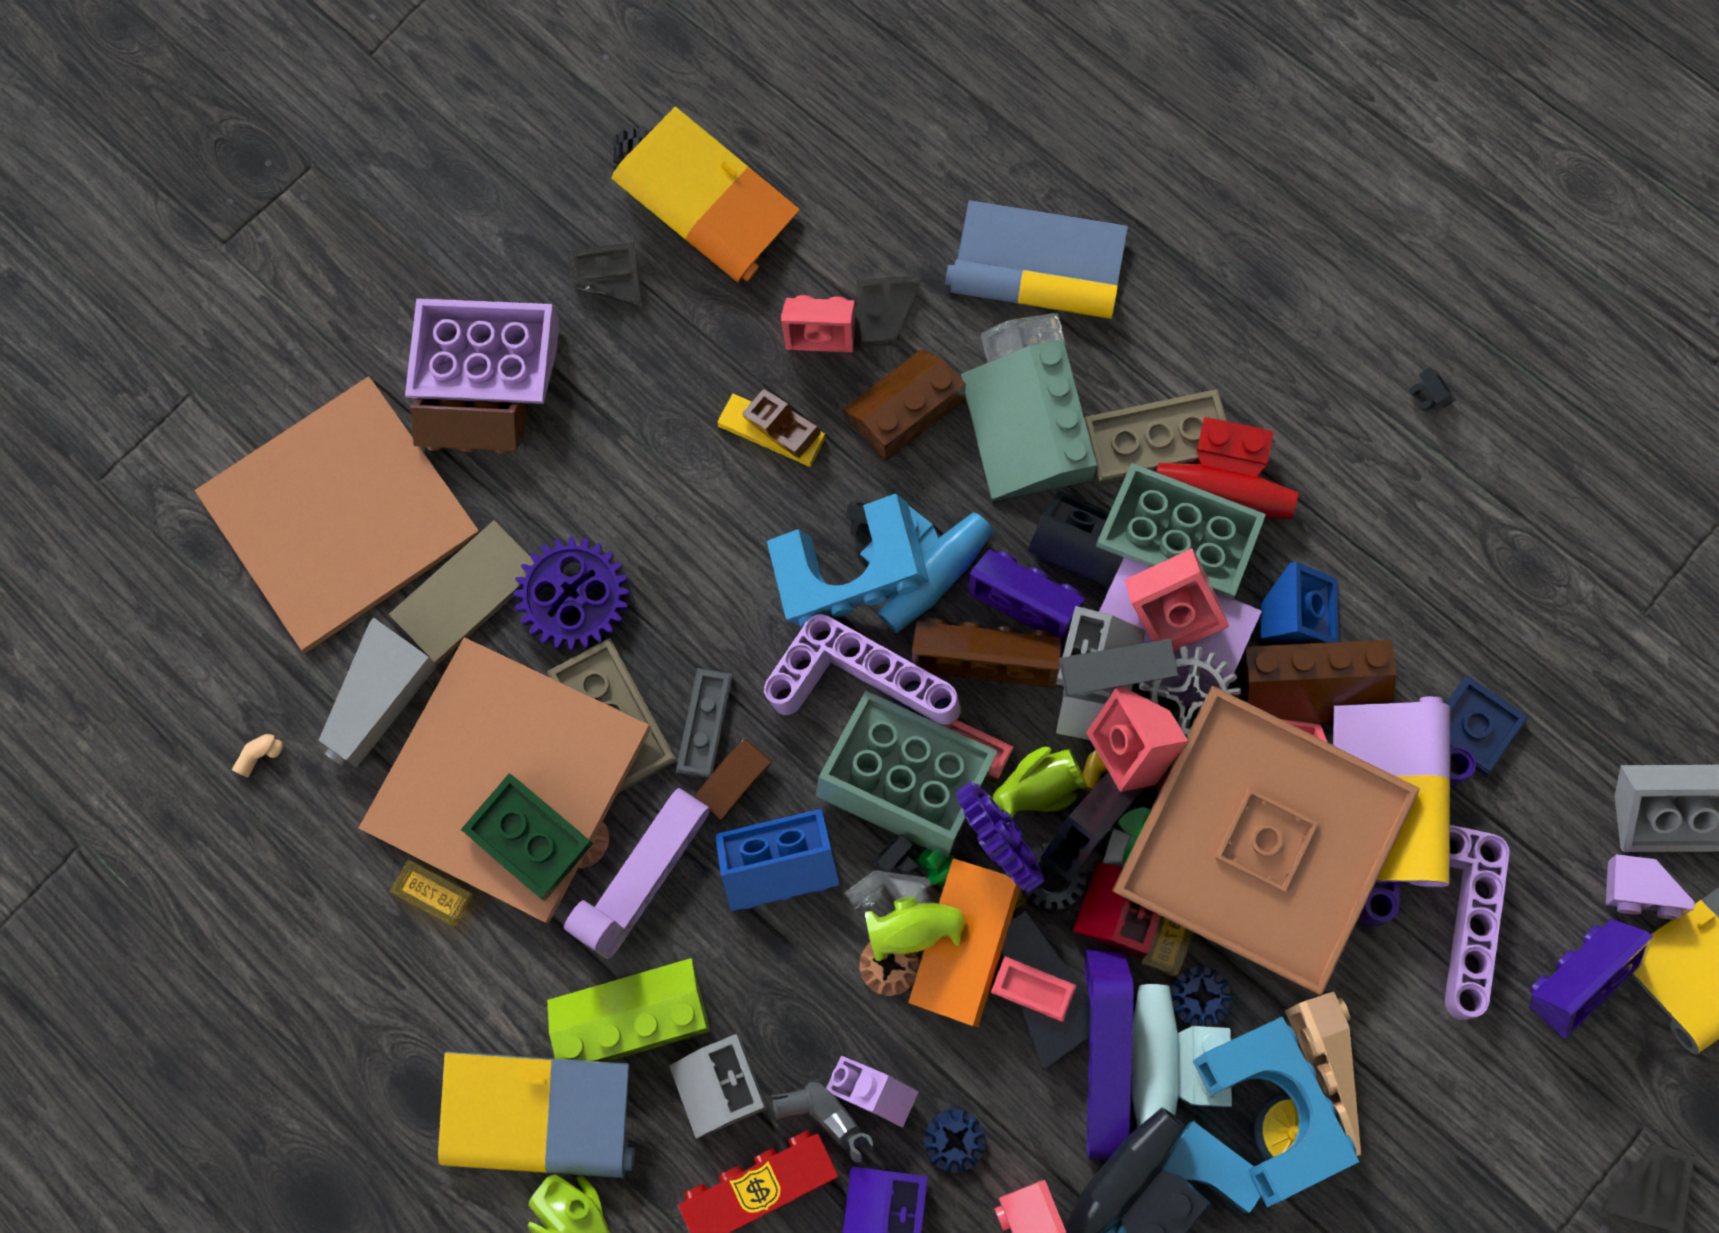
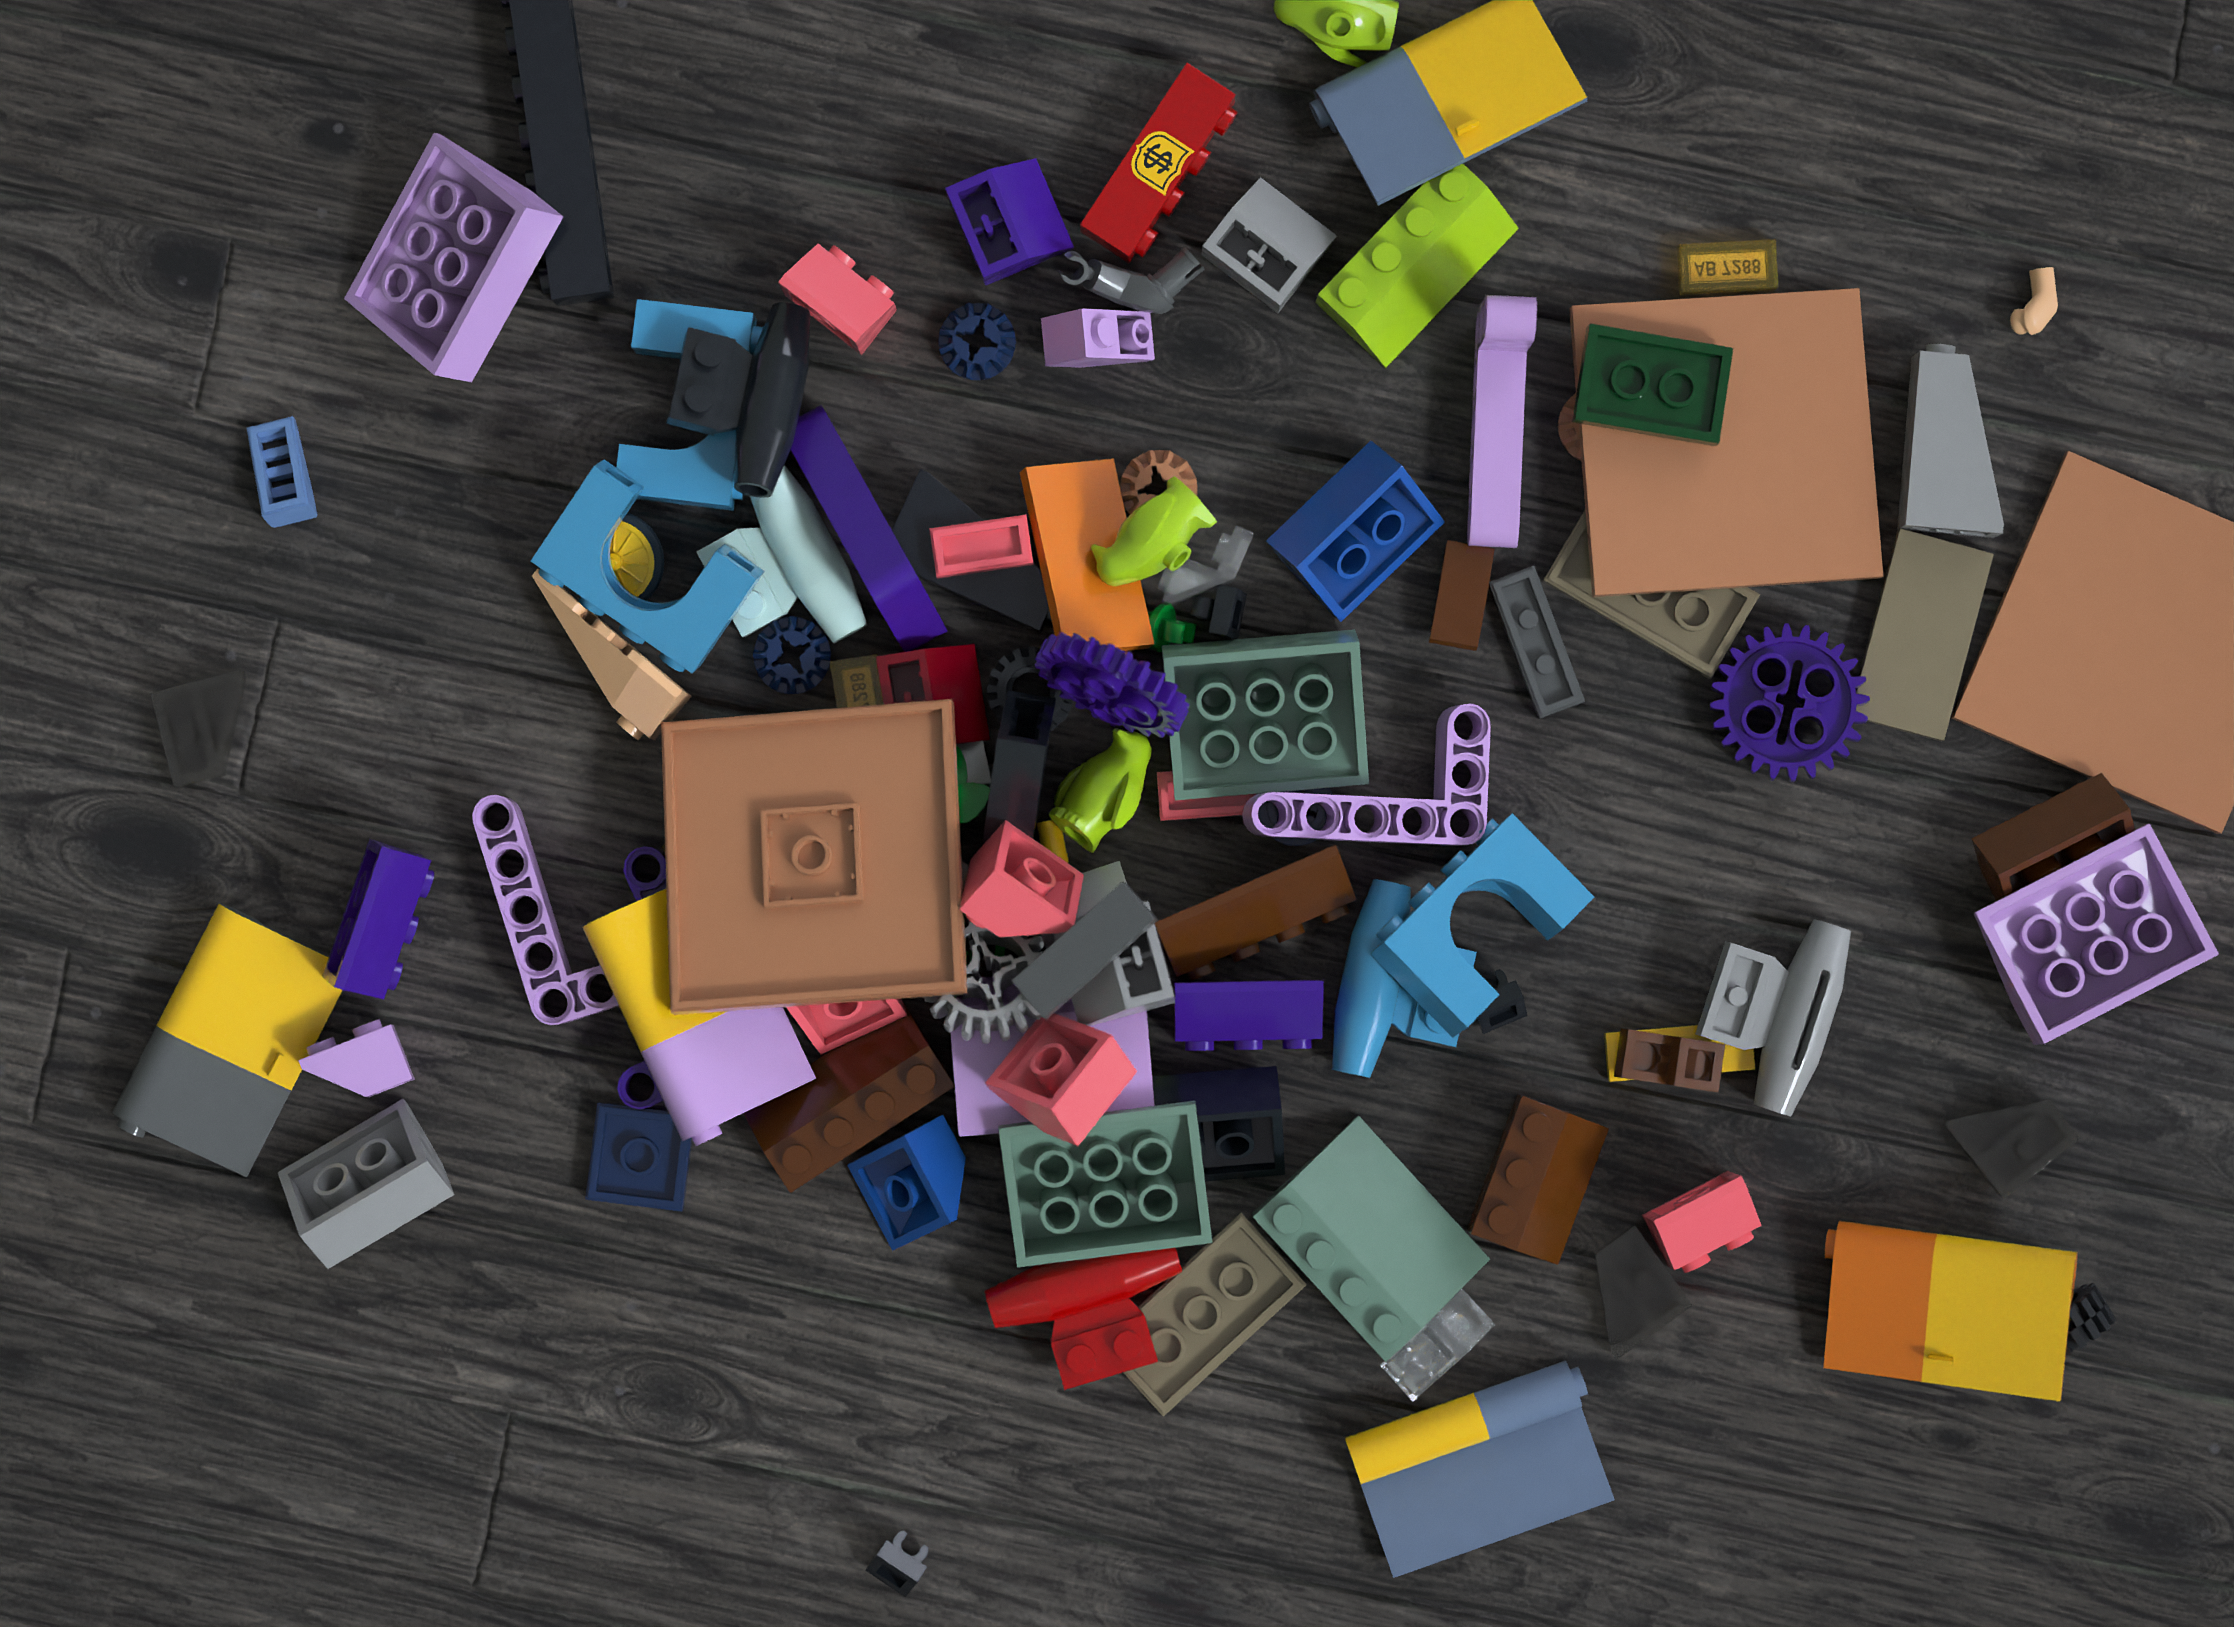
camera: 145 degrees right, 15 degrees up
none -> light grey plate [1695,919,1851,1117]

